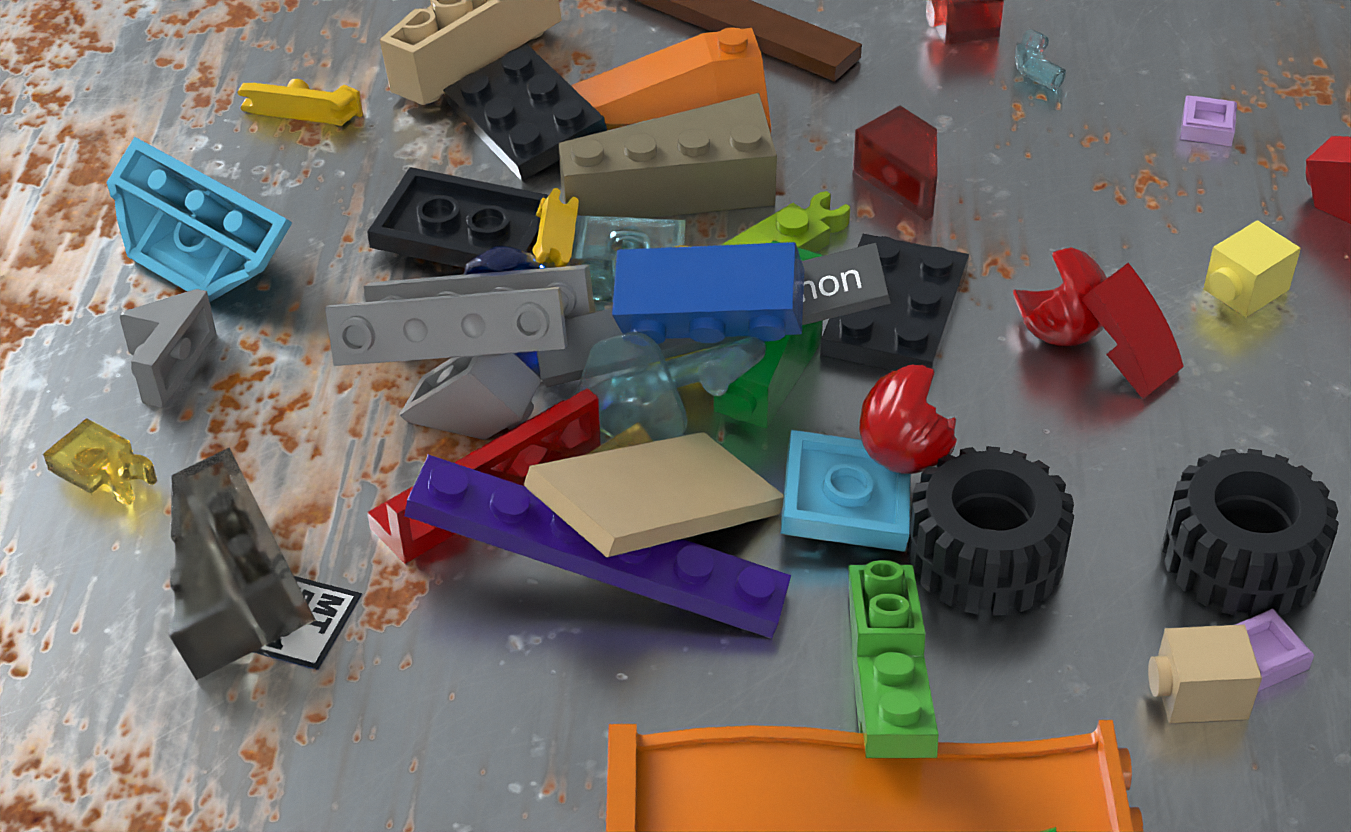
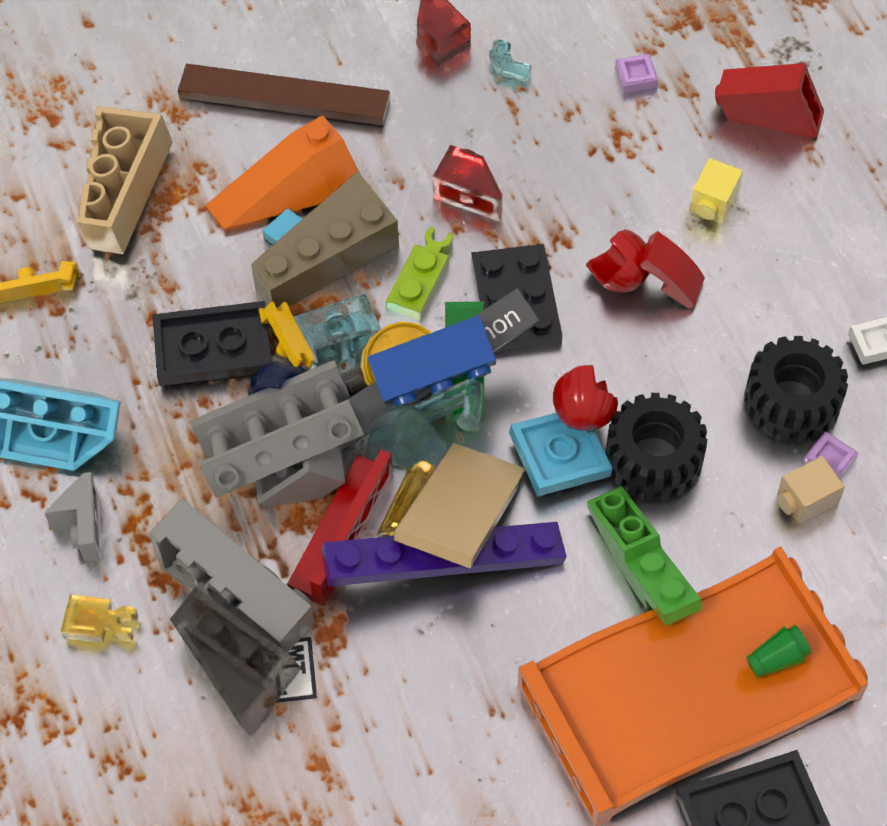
camera: 25 degrees left, 15 degrees up
black plate [443,44,607,181] -> none
none -> light grey wedge [149,498,314,658]

